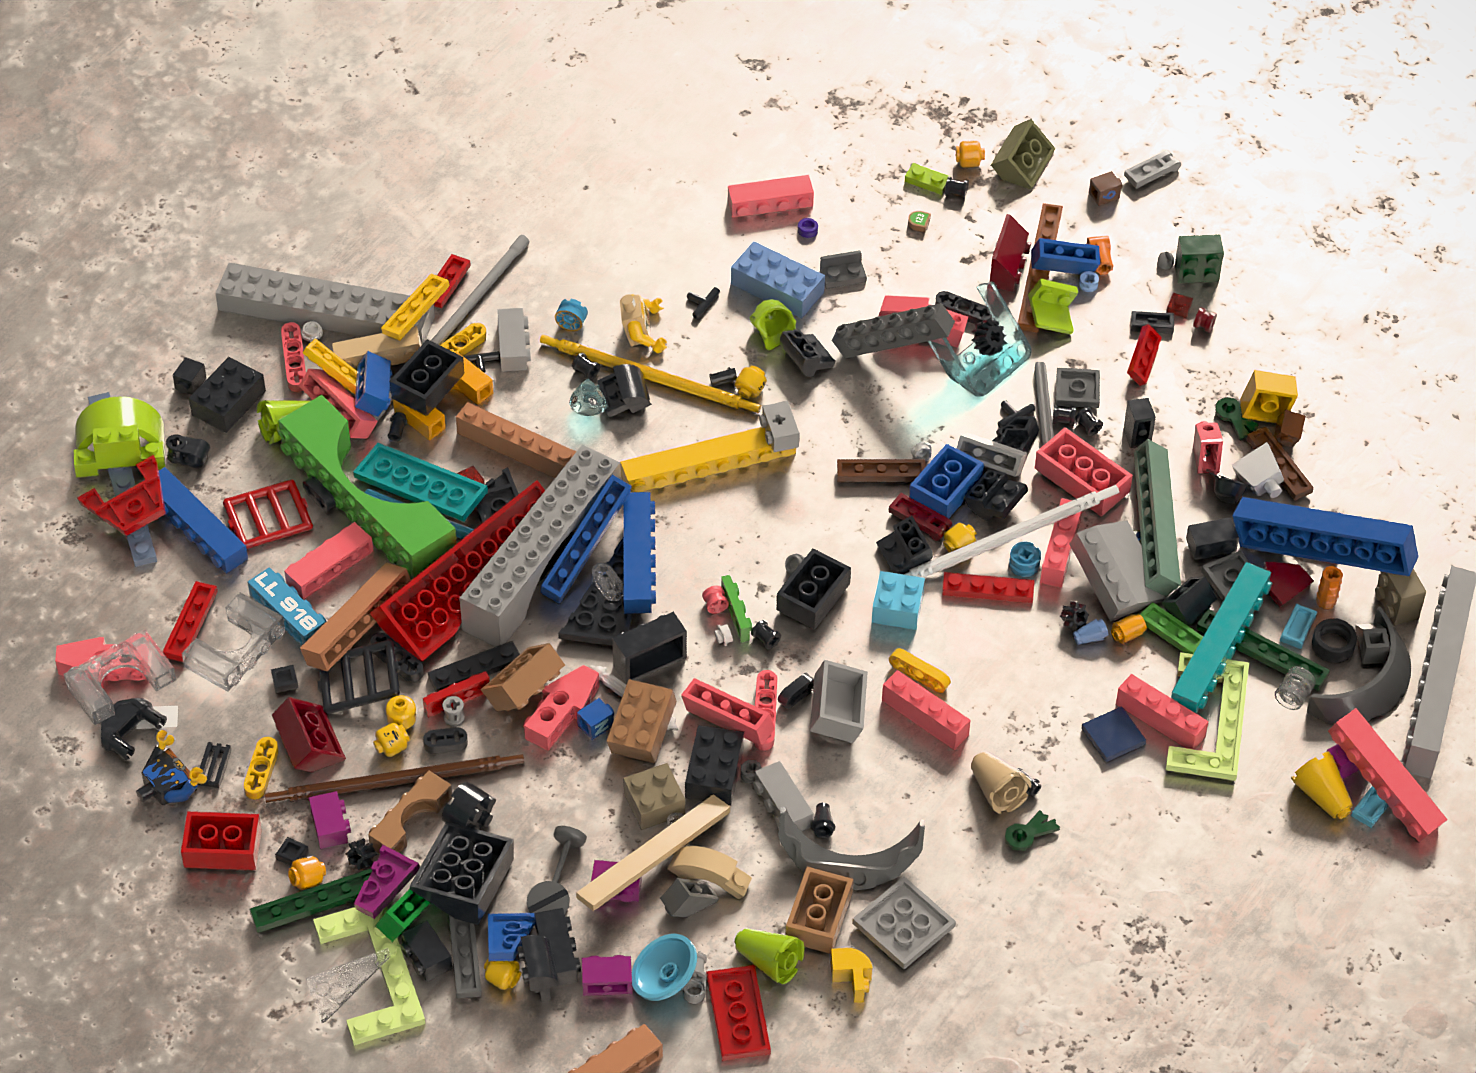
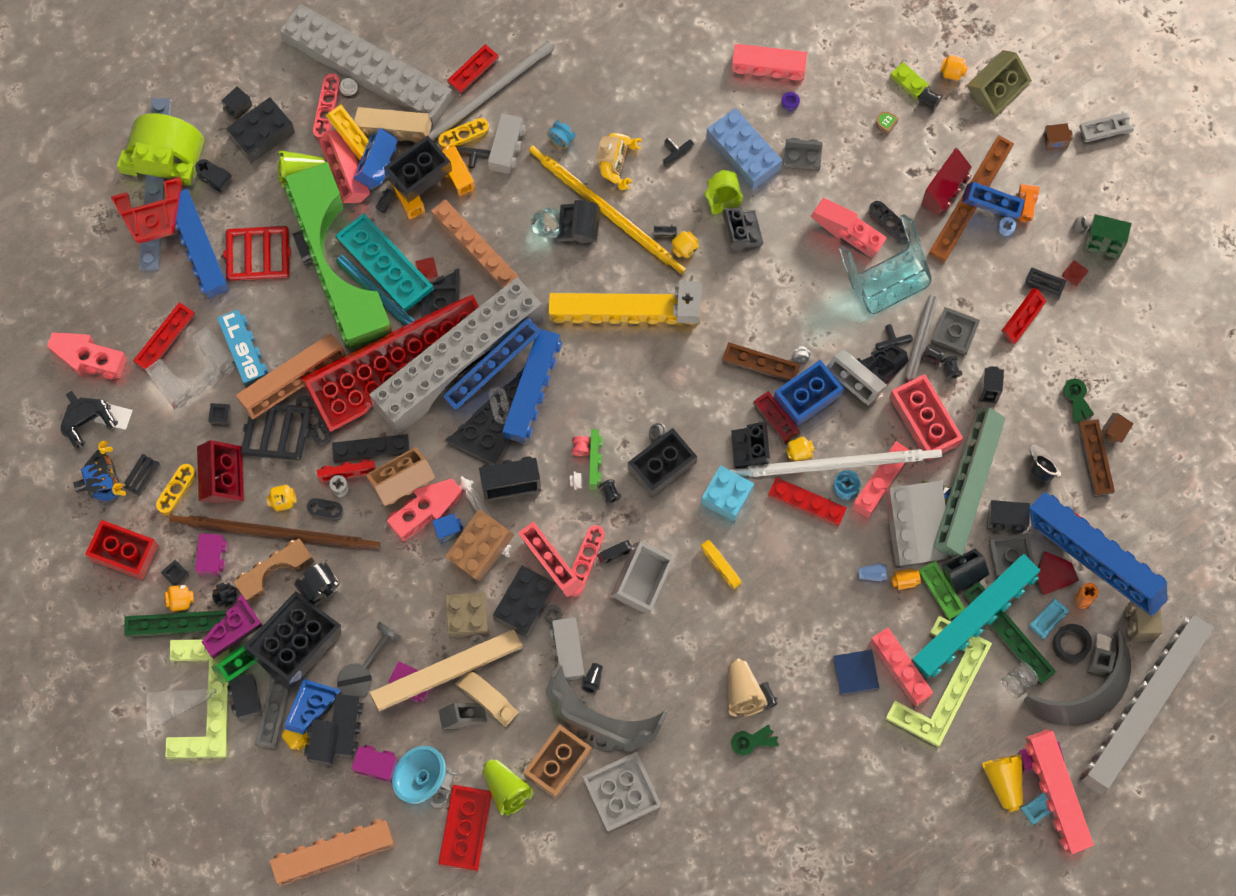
camera: 20 degrees right, 20 degrees up
clear arch [64,630,176,725] -> none
coral brick [284,522,373,600] -> none
yellow plate [381,274,449,341] -> none
yellow head [385,695,417,730] -> none
black bush [572,353,601,380] -> none
yellow brick [830,948,872,1003] -> none
dark grey brick [831,303,955,358] -> none
coral brick [882,670,971,750] -> none
black brick [964,469,1029,521] -> none
black gear [970,319,1007,356] -> none
lime bracket [1028,279,1078,335] -> none
black gear [1060,601,1089,630] -> none
dark red wheel [1193,307,1217,333] -> none
coral torso [1193,421,1223,474] -> none
white torso [1231,442,1284,498] -> none
yellow brick [1240,370,1298,423] -> none

